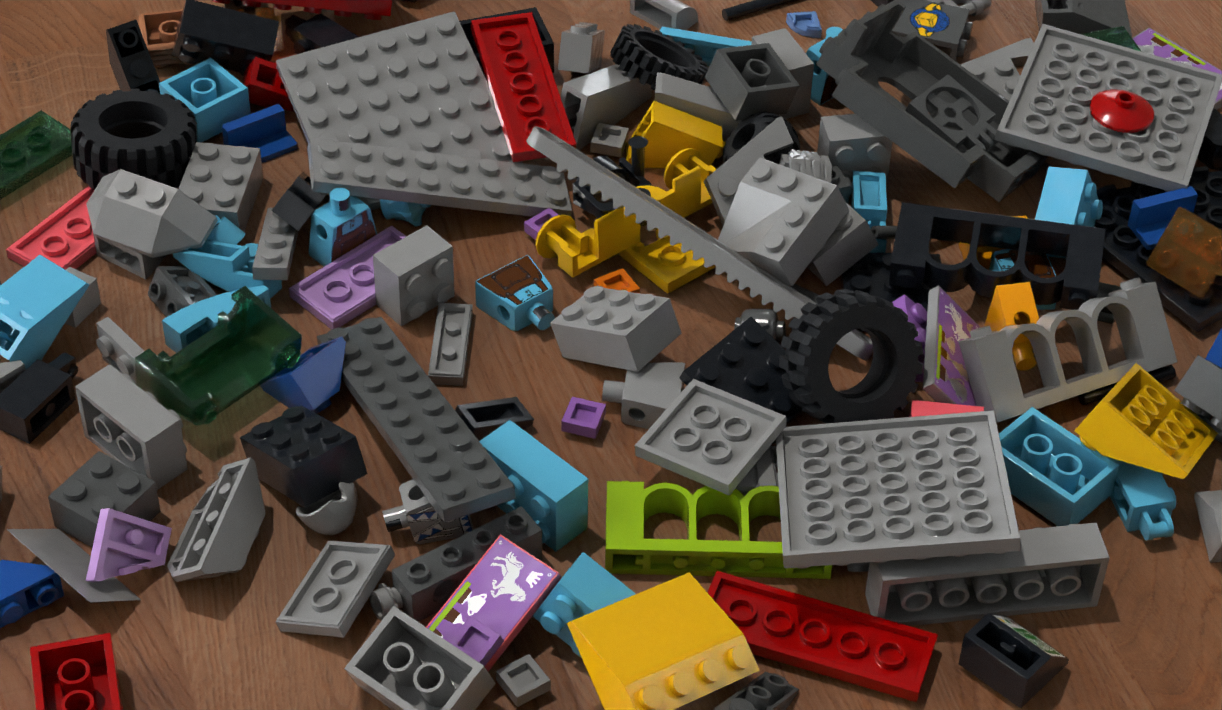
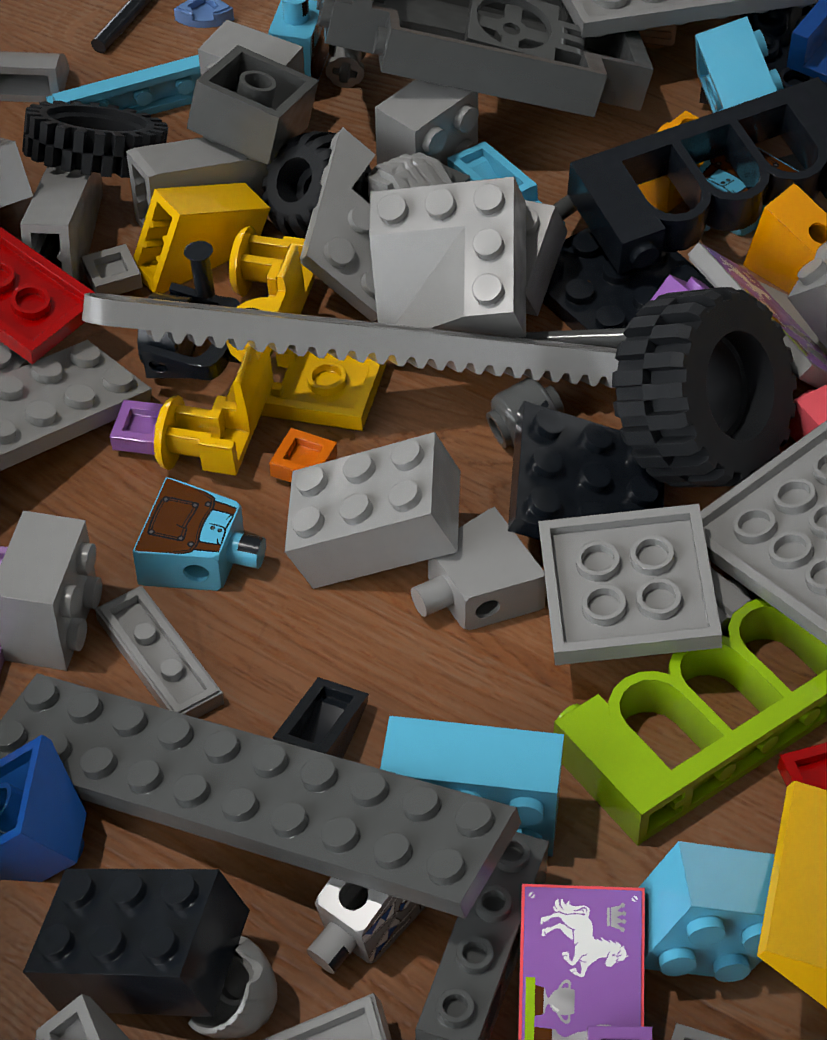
camera: 35 degrees left, 5 degrees up
medium lavender plate [561,397,606,439] -> none

